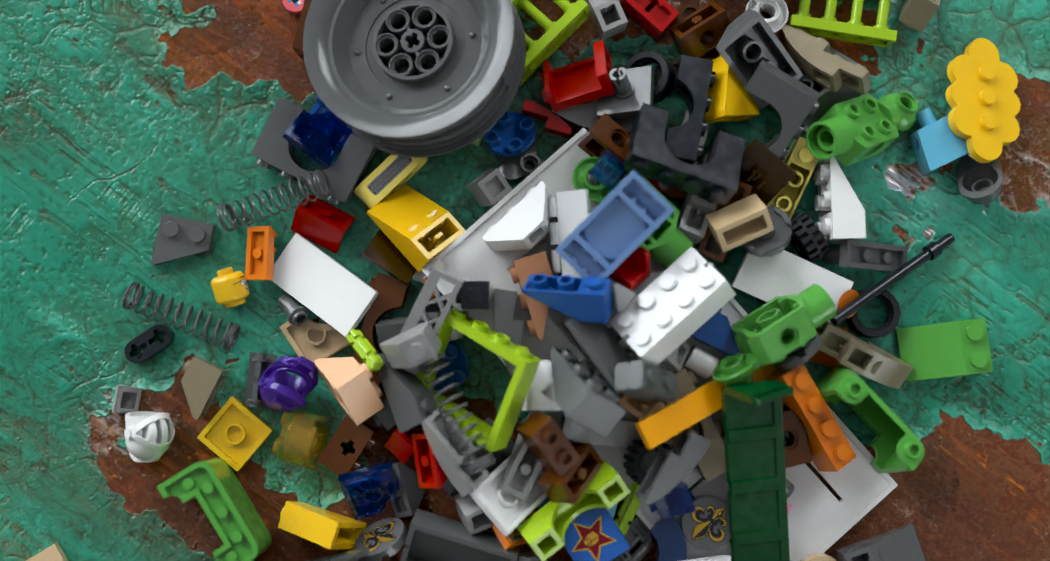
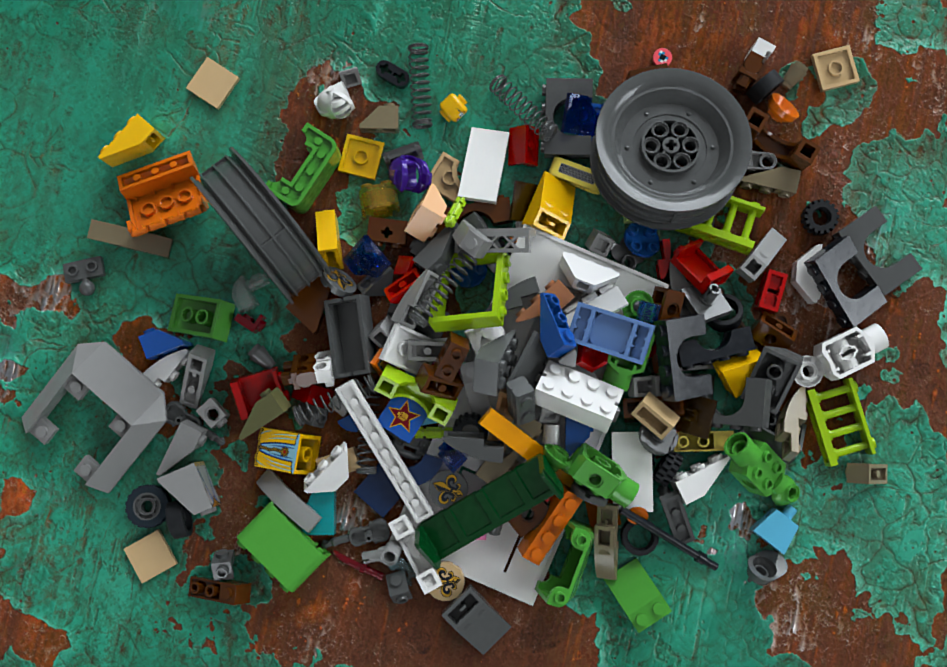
camera: 70 degrees right, 0 degrees up
dark grey wing [150,214,216,265] -> none
orange plate [245,226,277,281] -> none
dark grey pin [277,294,308,326] -> none
black brick [456,281,489,309] -> none
yellow plate [945,38,1021,163] -> none

